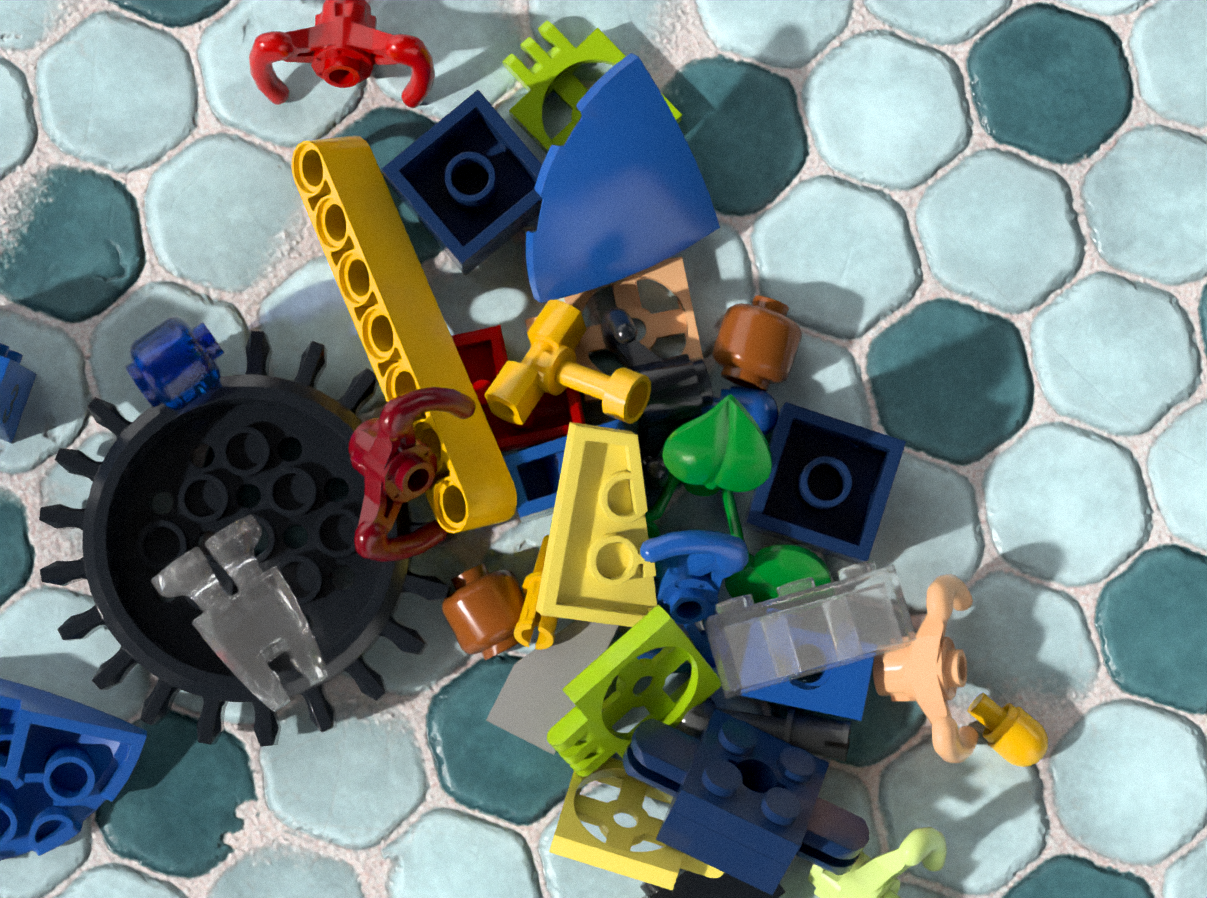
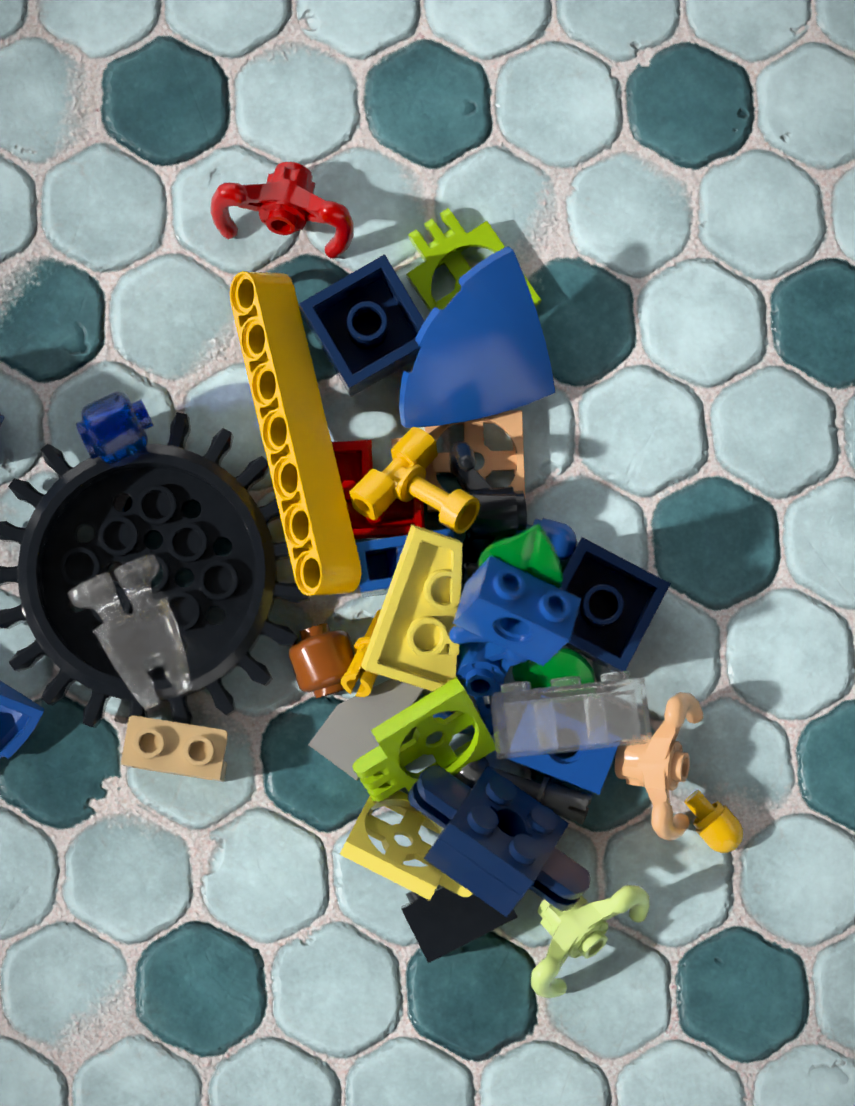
camera: 10 degrees right, 0 degrees up
dark red piece [348,387,476,562] -> none
dark orange head [712,295,802,391] -> none
none -> tan bracket [121,715,228,782]
none -> blue brick [453,556,581,666]

